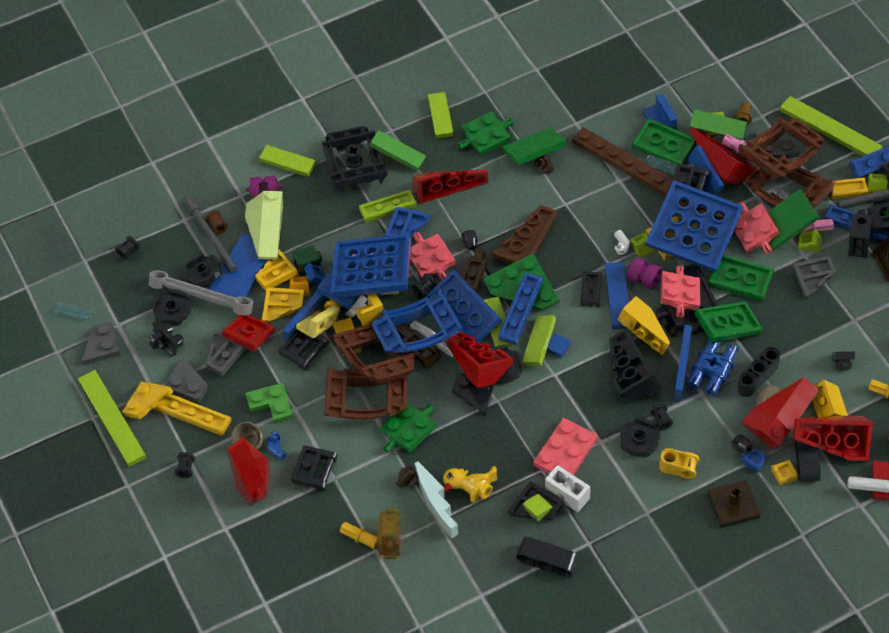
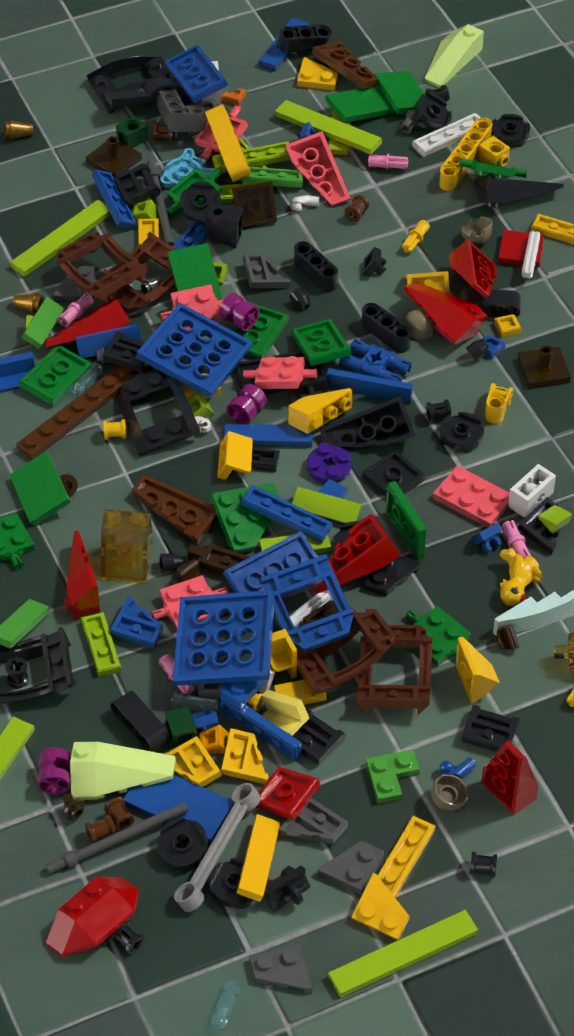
camera: 90 degrees left, 5 degrees down
none -> red wedge [46,876,139,958]
none -> dark brown plate [63,793,85,820]
none -> clear yellow slope [101,509,153,584]
none -> yellow bush [103,419,126,440]
none -> reddish brown bush [104,797,135,831]
none -> black beam [110,690,171,752]
none -> black wedge [118,370,201,456]
none -> dark brown plate [176,559,199,582]
none -> yellow panel [217,431,253,480]
none -> magenta wheel [219,293,259,331]
none -> yellow tile [236,814,281,902]
none -> black hose [289,288,311,311]
none -> black beam [294,241,338,292]
none -> dark purple plate [307,443,351,484]
none -> black tile [362,450,426,497]
none -> green tile [386,481,427,560]
none -> yellow slope [455,637,500,704]
none -> blue tile [471,523,502,552]
none -> bright pink pin [501,520,531,559]

